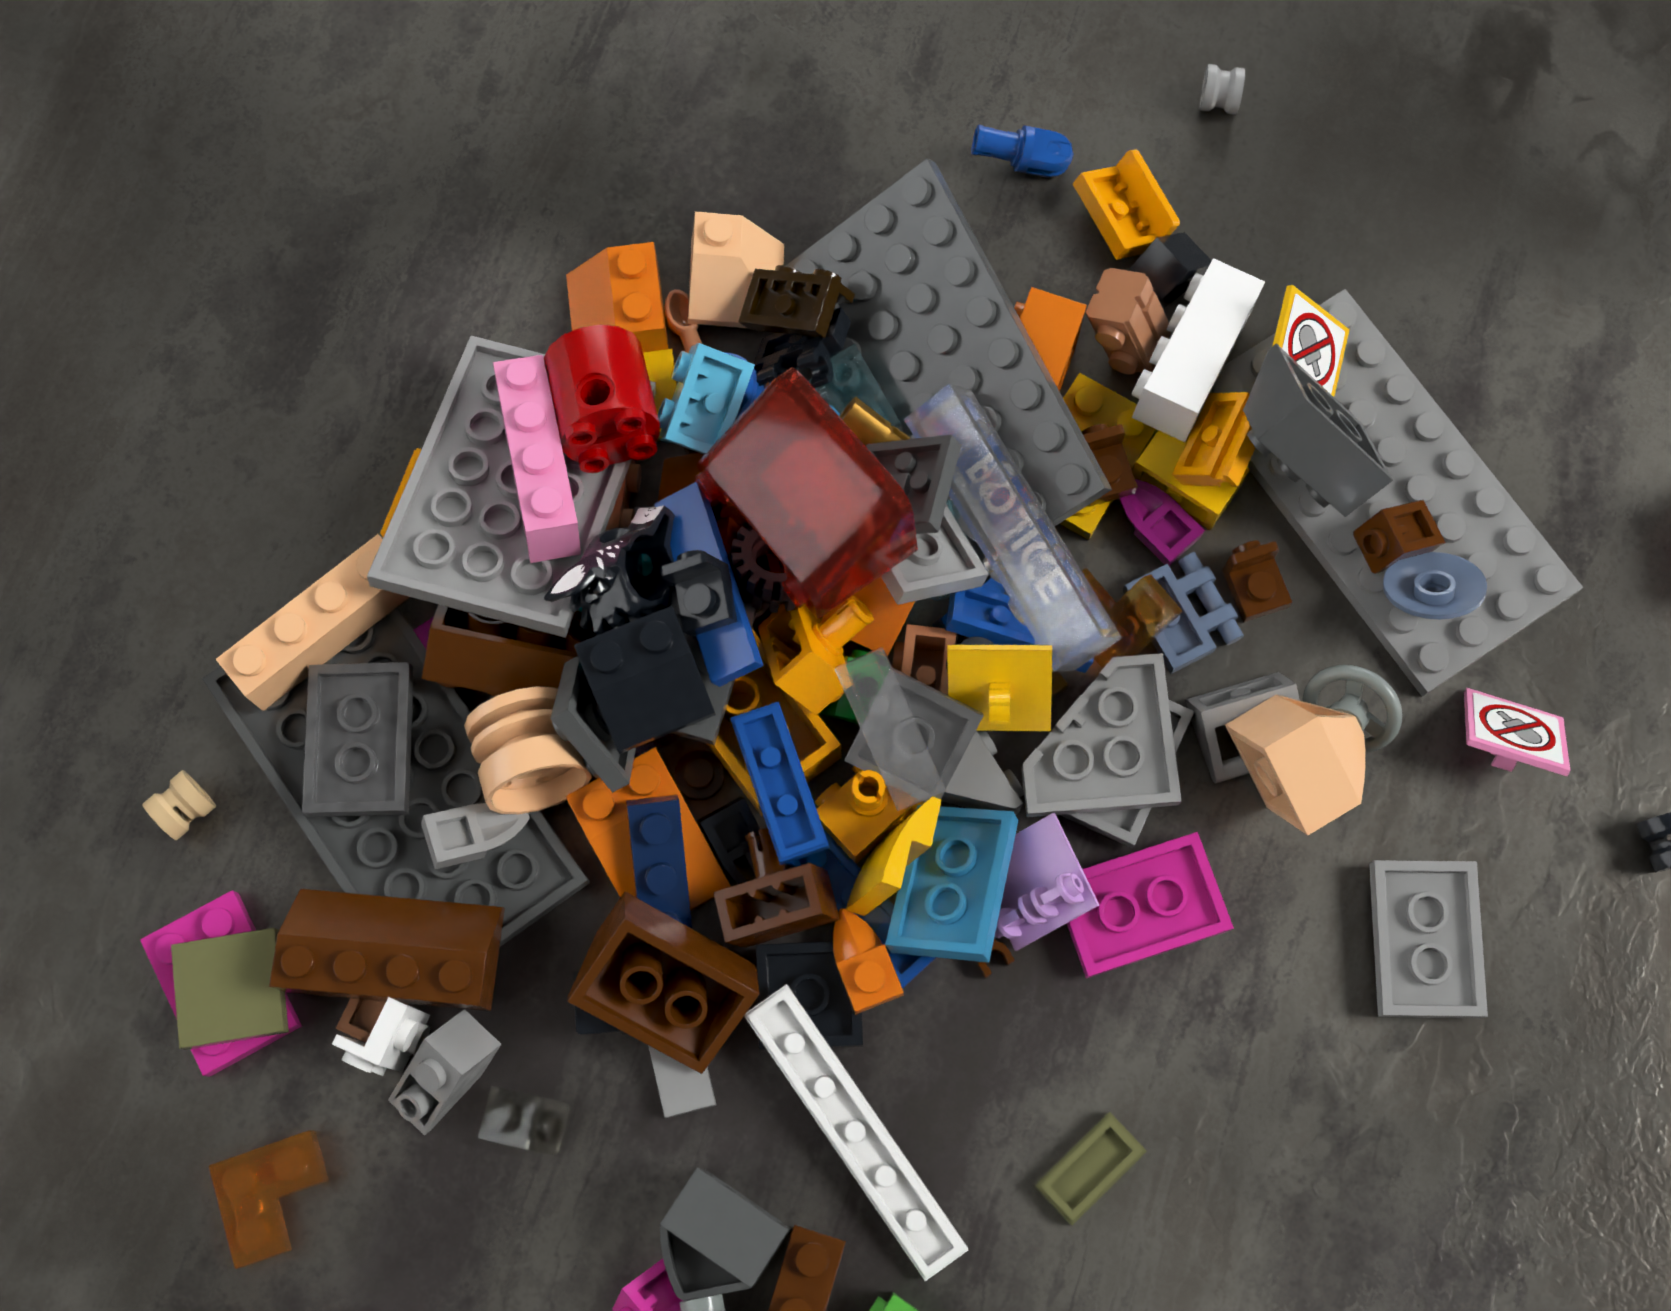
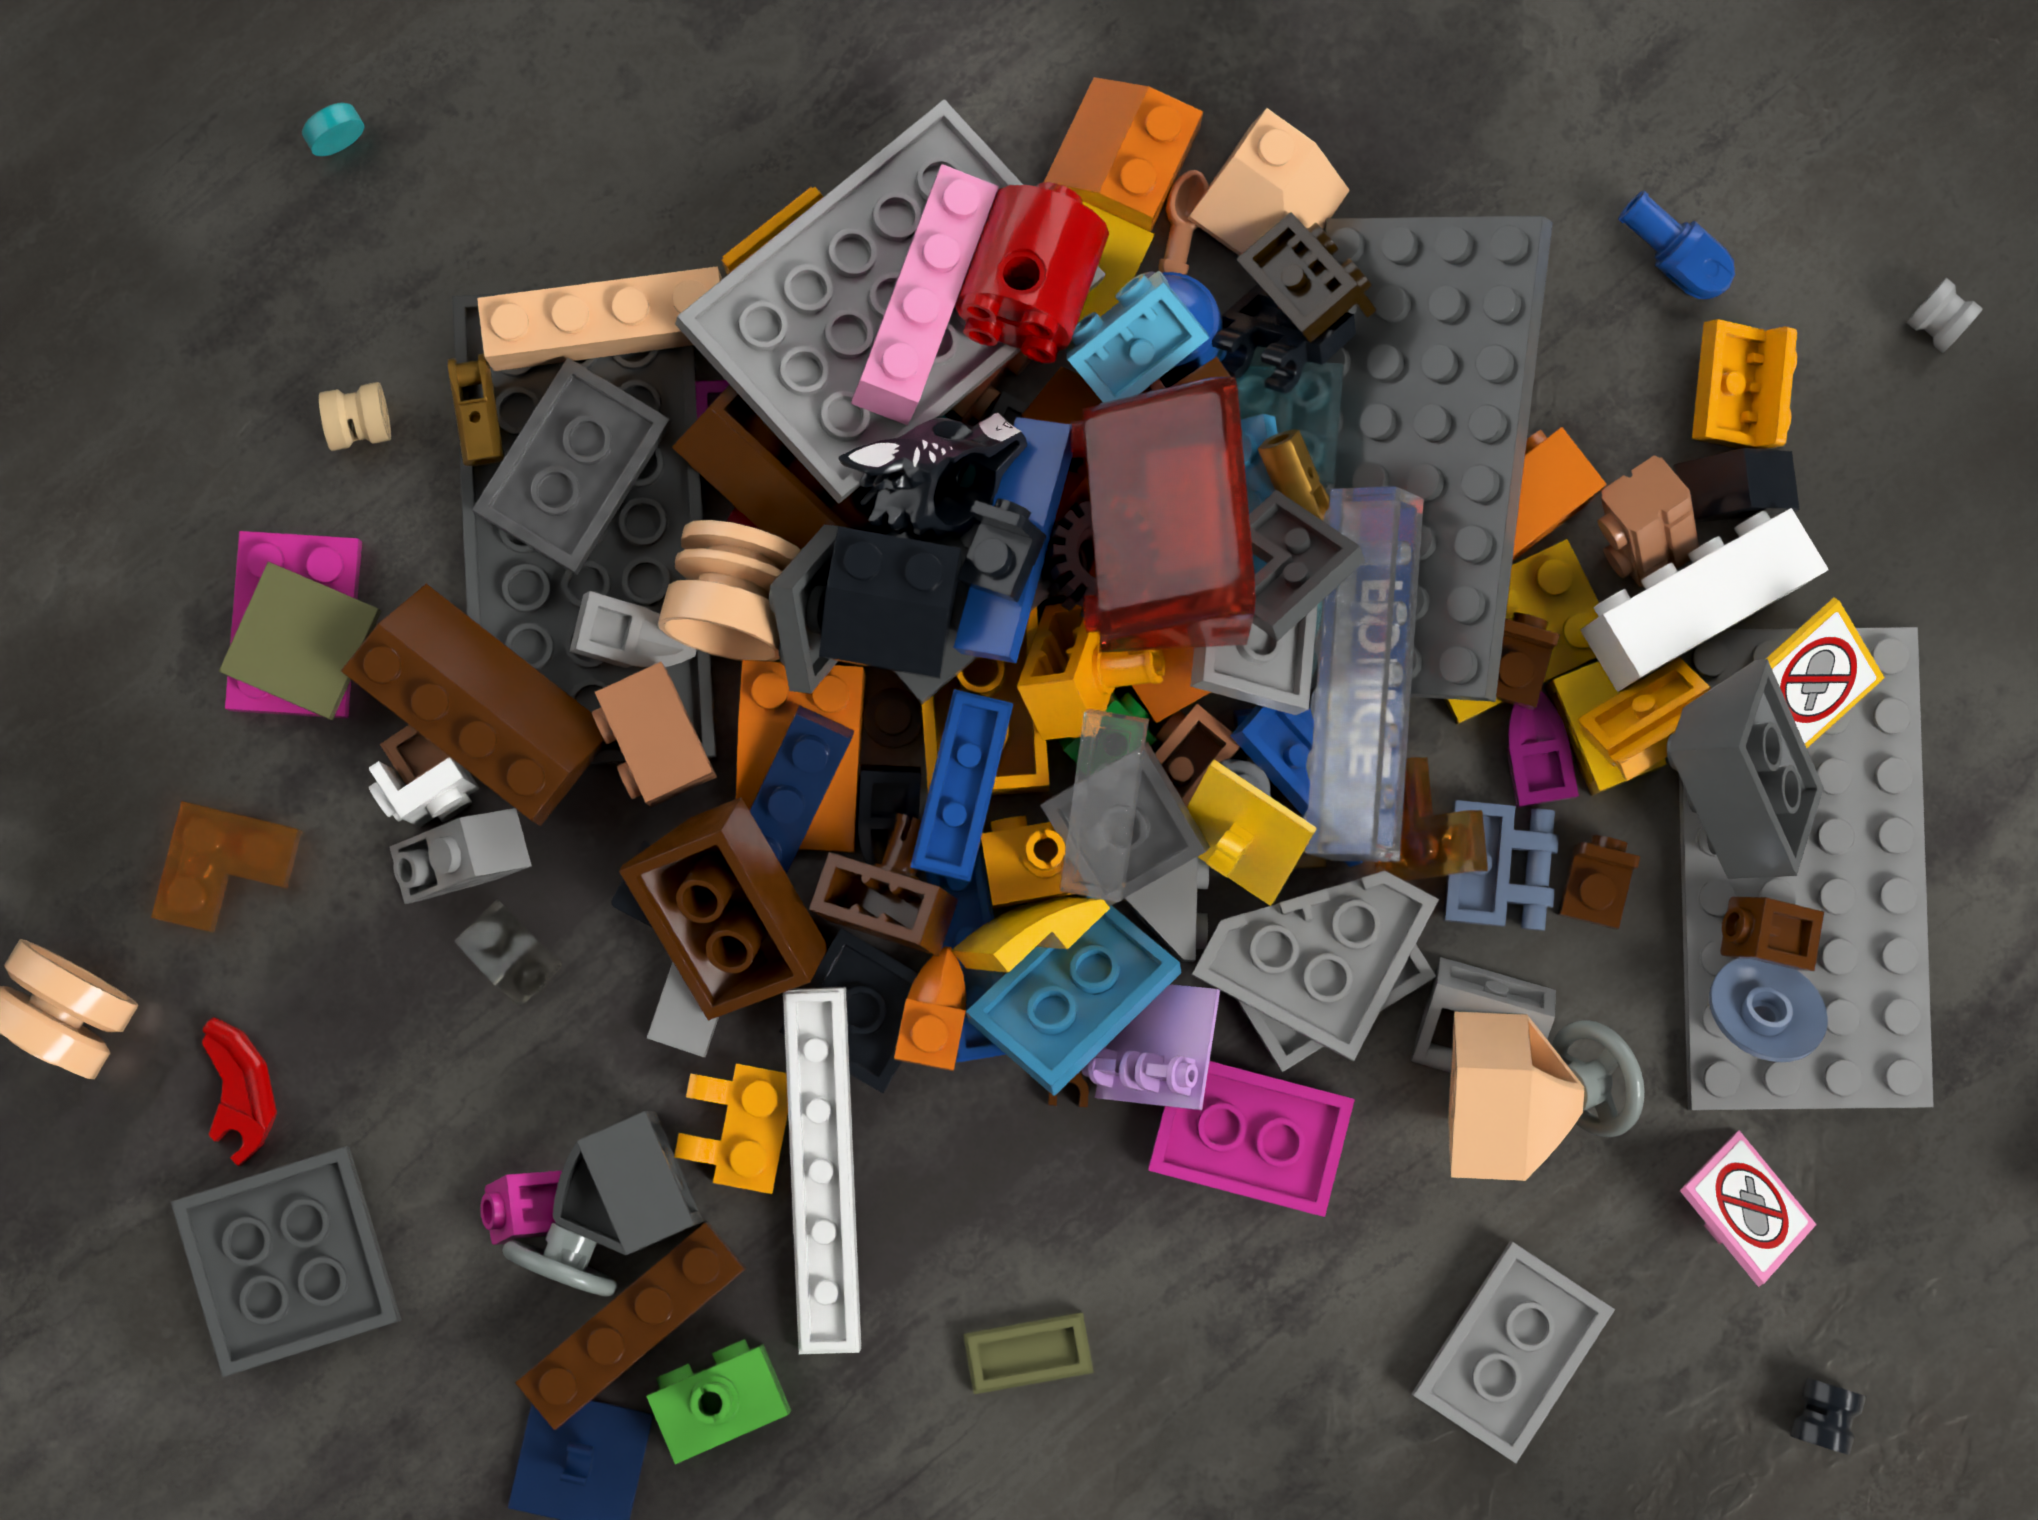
camera: 30 degrees right, 10 degrees up
none -> teal tile [302,103,365,156]
none -> pearl gold bar [448,353,504,466]
none -> nougat brick [591,662,717,807]
none -> light orange plate [674,1064,788,1194]

